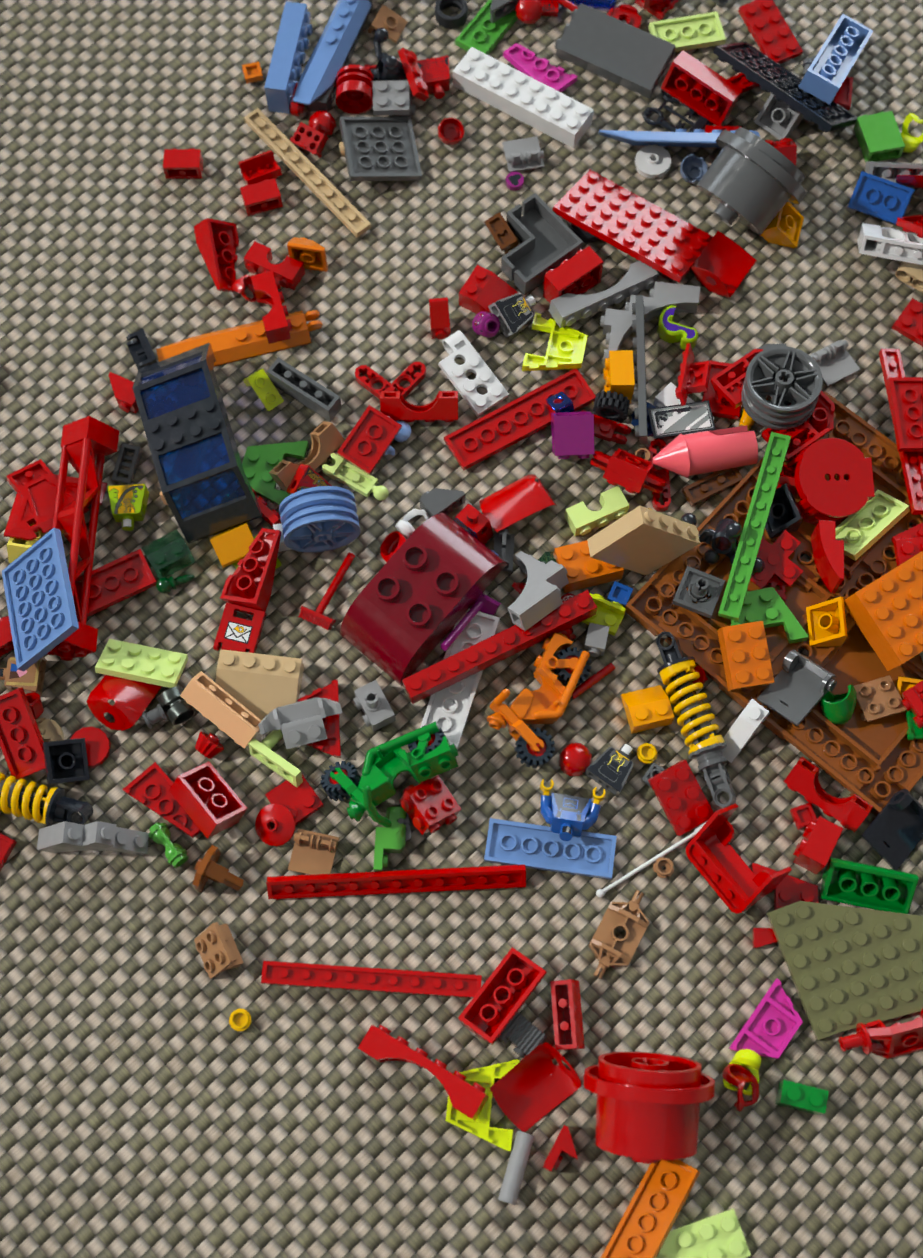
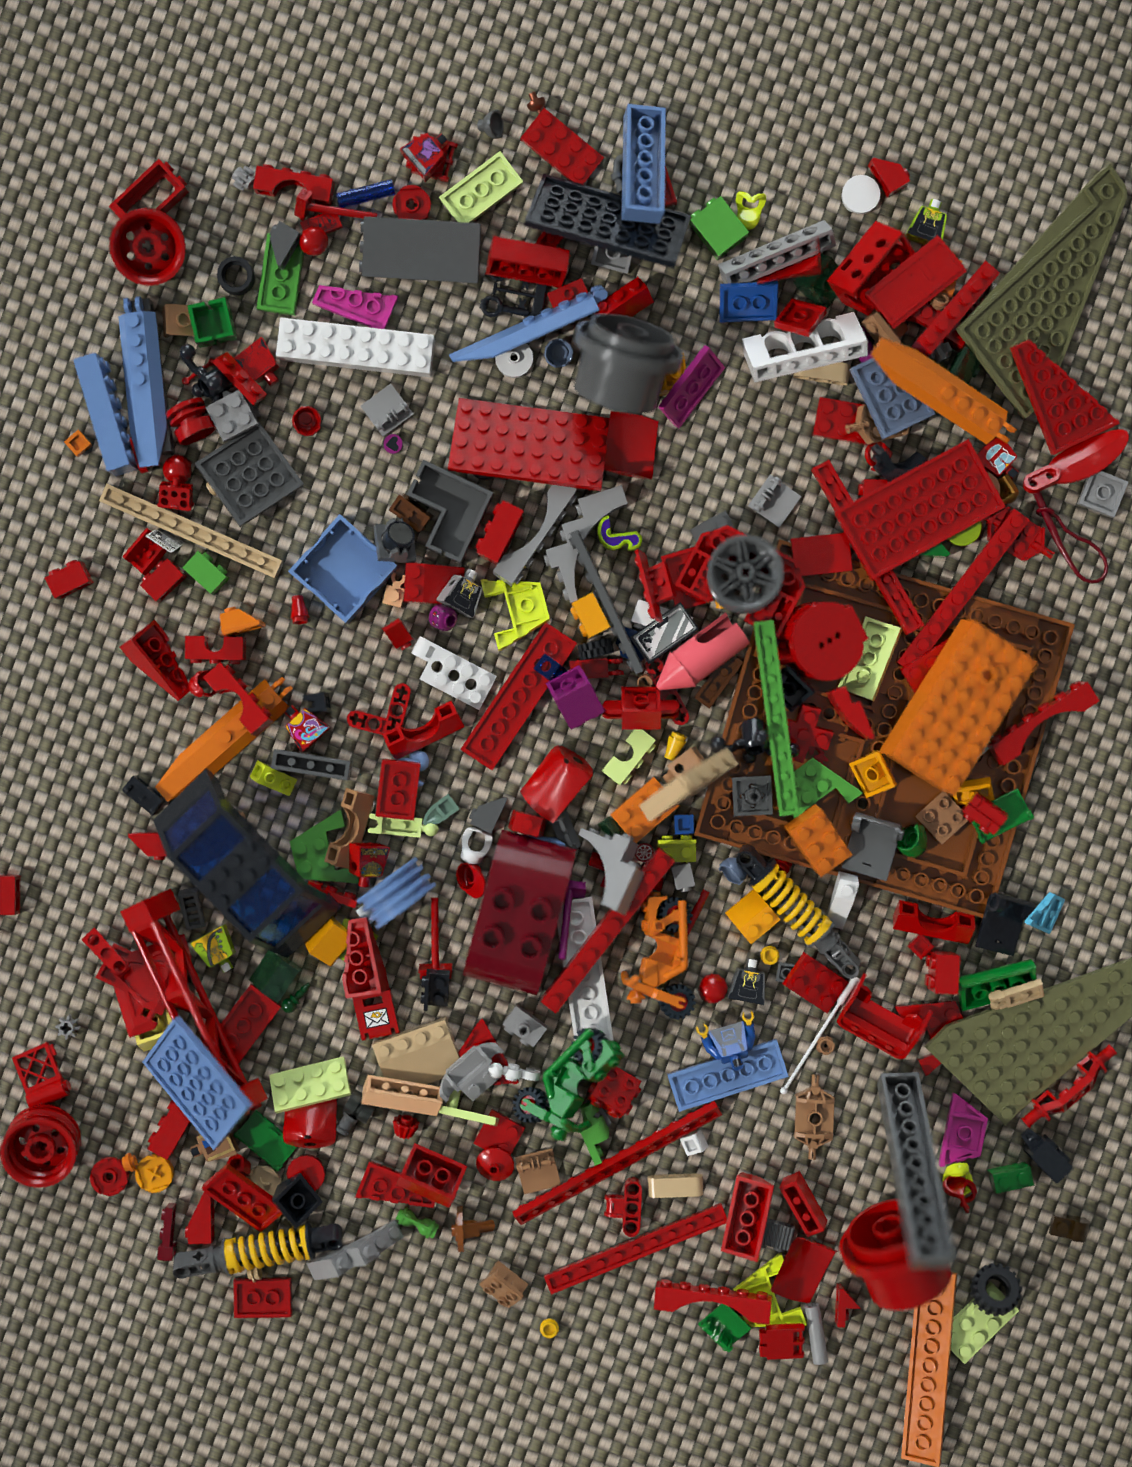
camera: 25 degrees left, 20 degrees up
none -> red leg [81,927,131,978]
none -> sticker [146,527,185,553]
none -> bright green brick [182,551,230,595]
none -> green piece [187,297,238,348]
none -> green door [233,1110,297,1172]
none -> torso [284,705,331,752]
none -> medium blue tile [288,514,399,624]
none -> red cone [290,595,309,625]
none -> black hinge [303,692,331,713]
none -> piece [373,518,416,563]
none -> light nougat plate [382,573,405,608]
none -> black bracket [420,969,450,1011]
none -> sand green plate [423,794,460,825]
none -> white piece [489,1063,541,1081]
none -> red beam [604,1177,642,1237]
none -> tan beam [647,1173,703,1198]
none -> dark pink plate [658,345,725,429]
none -> white slope [680,1130,708,1156]
none -> green hinge [698,1304,752,1352]
none -> sand blue hair [719,857,747,885]
none -> red plate [759,1323,805,1360]
none -> red tile [790,533,853,577]
none -> dark grey brick [877,1072,955,1269]
none -> black tyre [970,1263,1022,1317]
none -> tan hinge [989,979,1045,1010]
none -> black hinge [1020,1128,1074,1184]
none -> dark brown brick [1049,1214,1090,1242]

